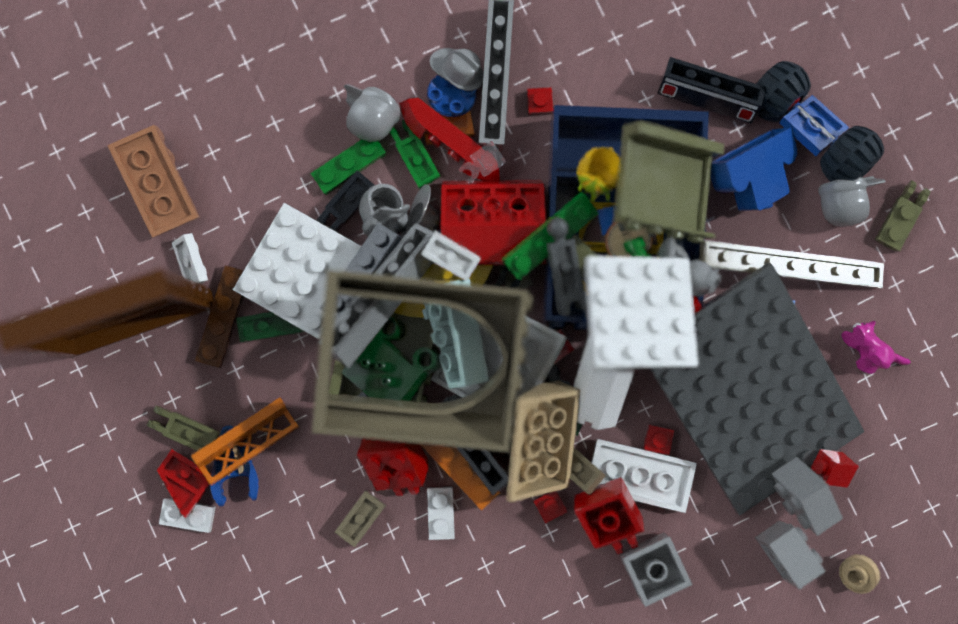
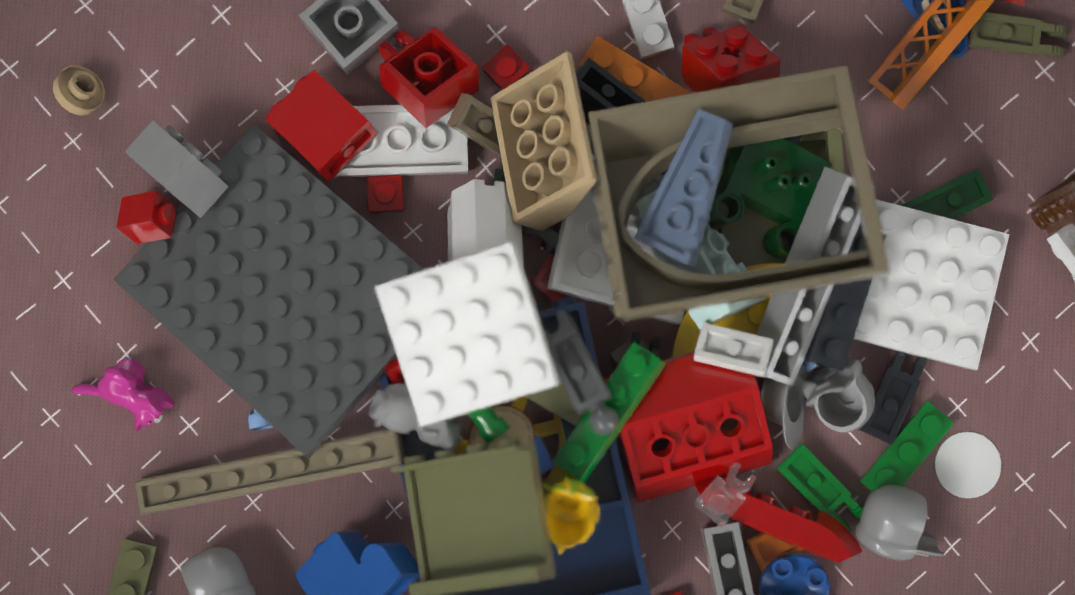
camera: 160 degrees right, 0 degrees up
reddish brown plate [195,265,244,368] -> none
light grey brick [755,520,825,590] -> none
none -> red panel [264,69,378,182]
none -> sand blue wing [634,109,733,268]
none -> white sticker [935,432,1001,498]

